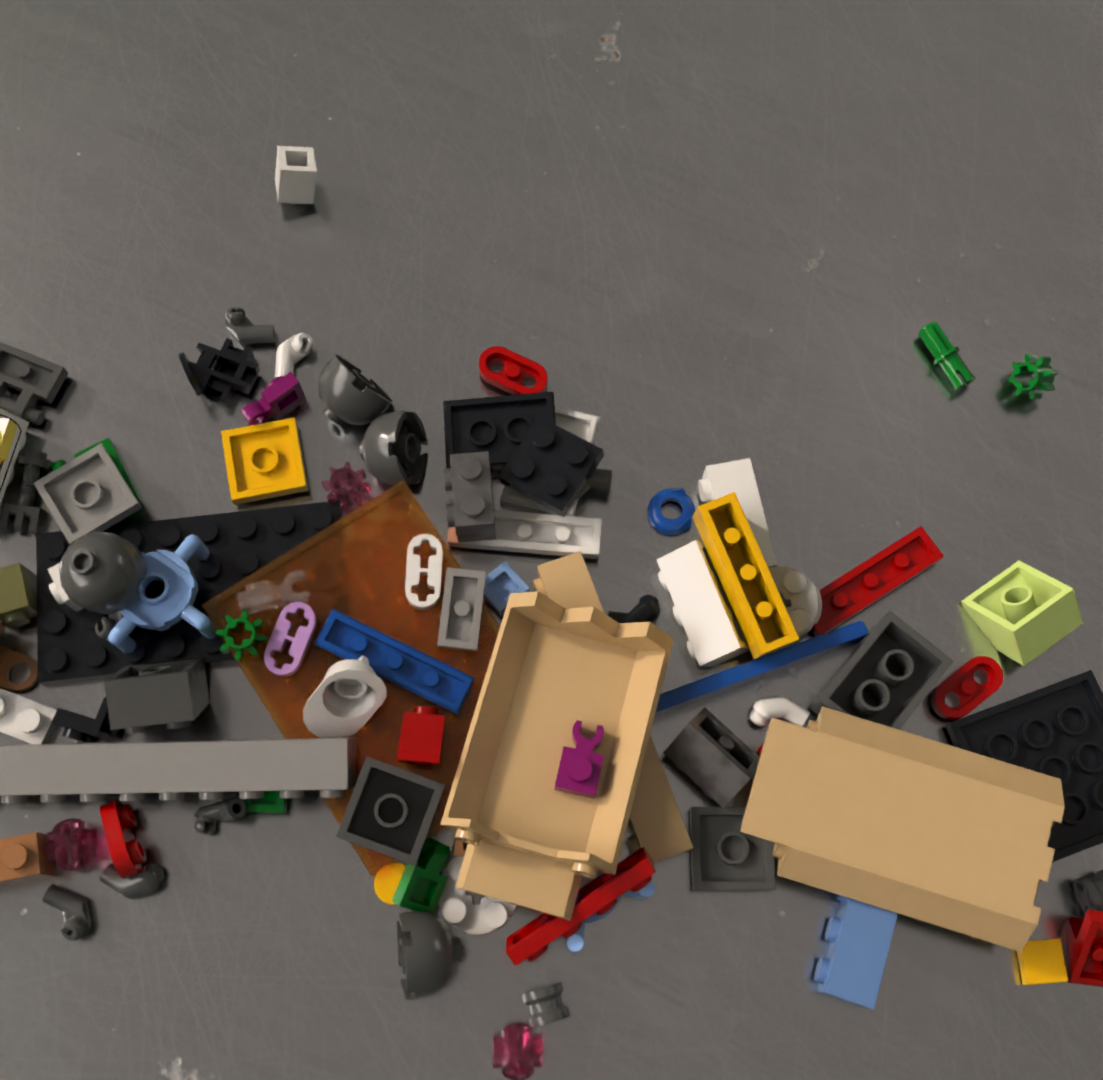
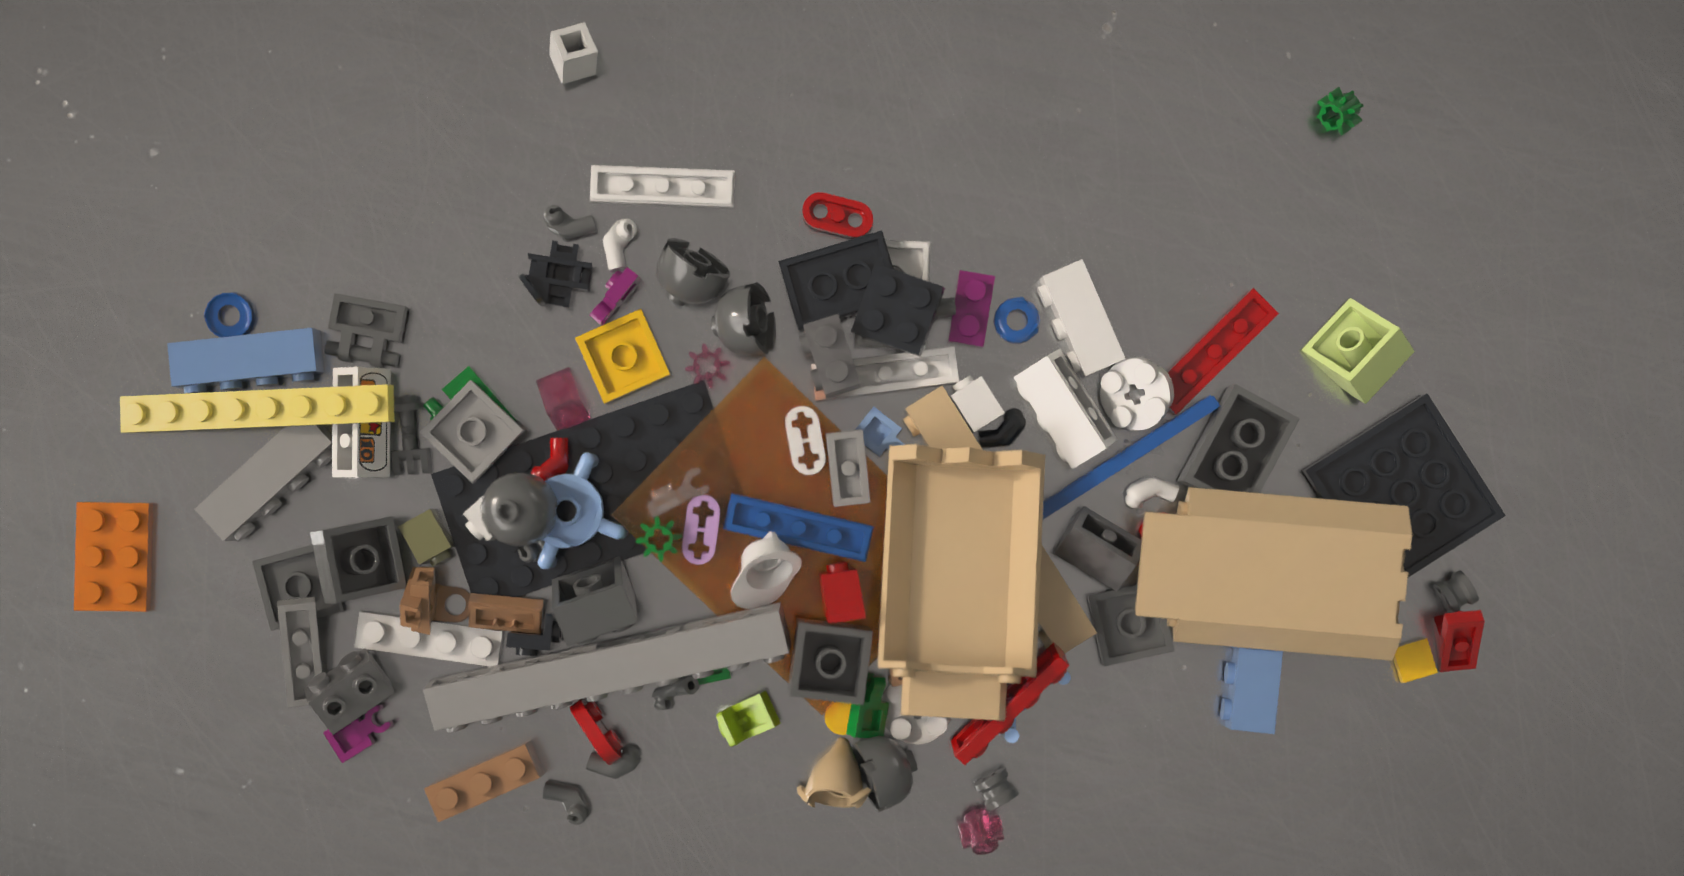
camera: 10 degrees left, 15 degrees up
clear pink gear [44,818,99,871] -> none
magenta plate [554,720,604,799] -> none
yellow brick [692,492,799,660] -> none
green axle [918,322,976,391] -> none
red plate [931,656,1003,720] -> none
none -> medium nougat plate [468,593,544,634]
none -> red arm [531,438,568,481]
none -> clear pink bracket [536,367,590,431]
none -> white tile [590,165,735,208]
none -> lime bracket [716,690,781,747]
none -> tan hat [797,738,872,809]
none -> magenta plate [948,270,995,348]
none -> white brick [950,375,1005,433]

